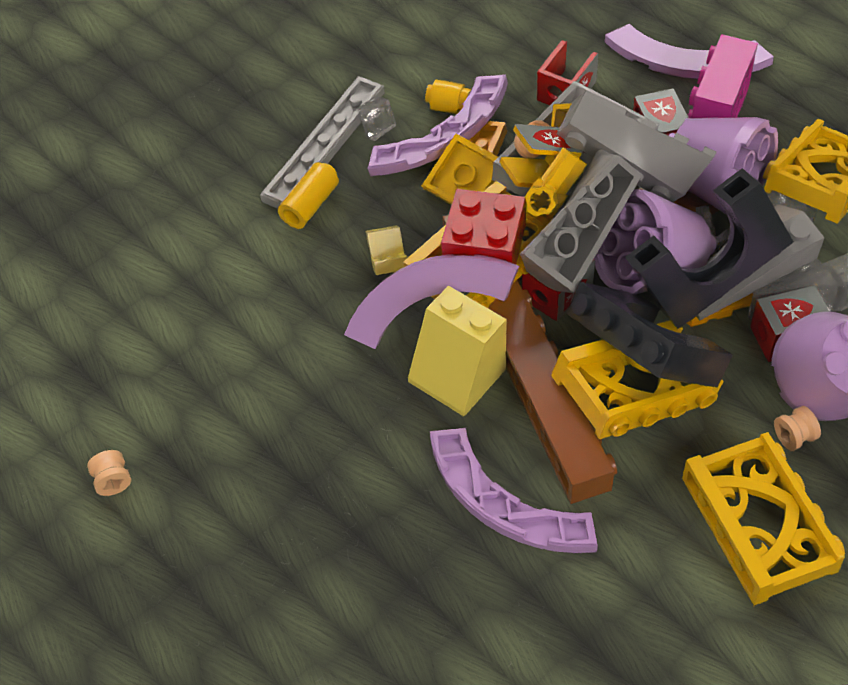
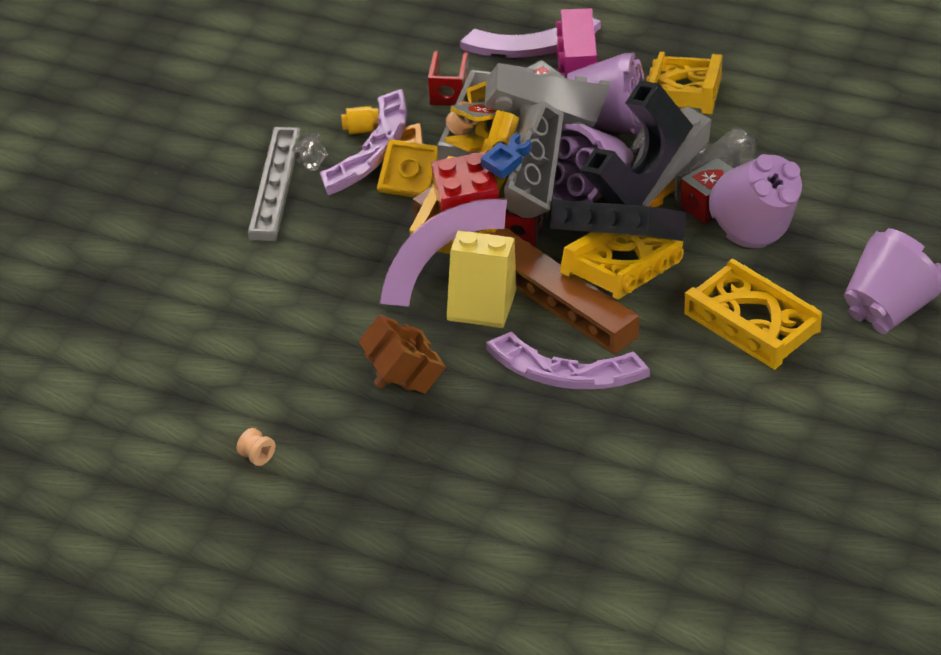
camera: 25 degrees left, 10 degrees down
yellow brick [277,162,339,229] -> none
light yellow slope [365,225,407,275] -> none
light nougat wheel [774,406,821,451] -> none
none -> dark orange brick [359,314,446,394]
none -> blue plate [481,133,532,179]

